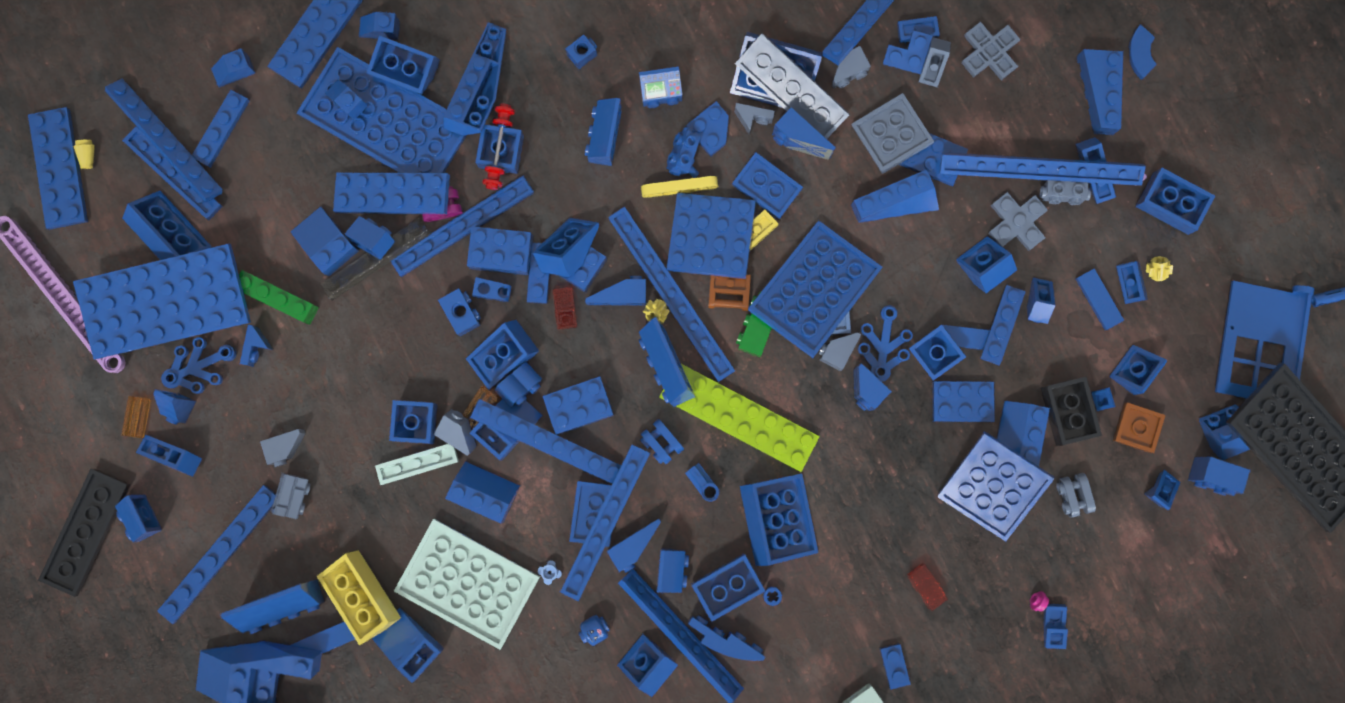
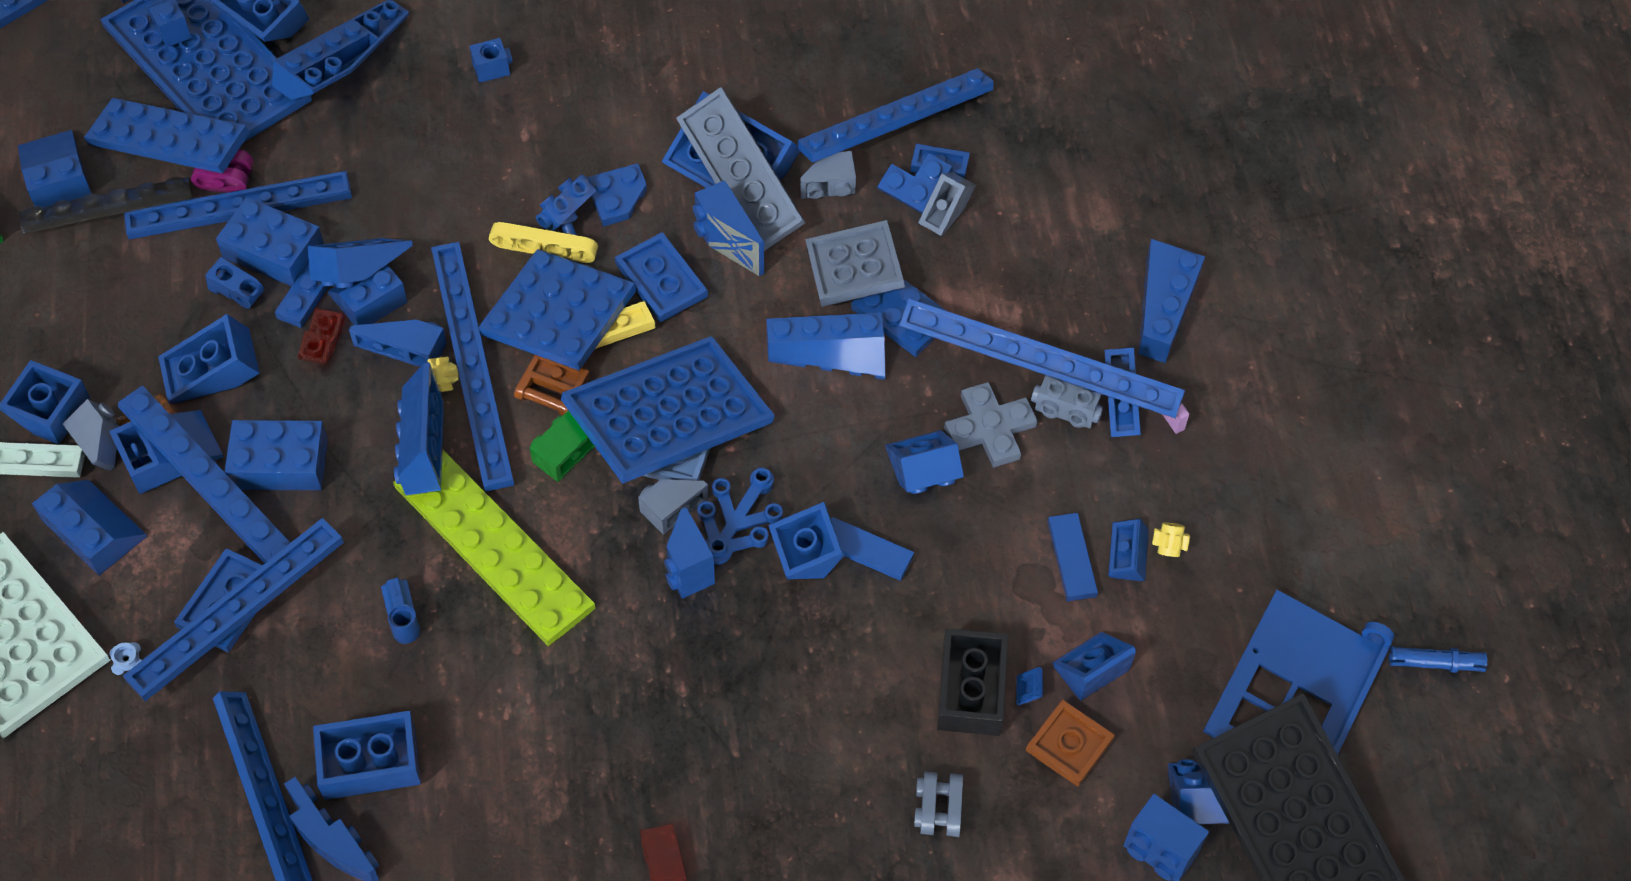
camera: 15 degrees right, 25 degrees down
blue brick [345,216,395,260] -> none
blue brick [438,288,481,337] -> none
blue brick [475,104,524,190] -> none
blue brick [495,362,542,408] -> none
blue head [579,615,610,646] -> none
blue slope [585,98,622,166] -> none
blue slope [607,519,661,573] -> none
blue slope [617,634,678,697] -> none
slope [639,67,682,108] -> none
blue brick [640,419,684,464] -> none
blue slope [657,548,689,593] -> none
sand blue slope [734,103,775,134] -> none
blue slope [740,474,819,566] -> none
blue bush [763,587,782,606] -> none
blue plate [932,381,995,422] -> none
plate [937,431,1054,542] -> none
sand blue plate [962,22,1021,81] -> none
blue plate [980,285,1025,365] -> none
blue slope [997,401,1050,467] -> none
blue slope [1027,278,1055,324] -> none
blue tile [1129,24,1157,80] -> none
blue brick [1135,168,1215,235] -> none
blue slope [1144,470,1181,510] -> none

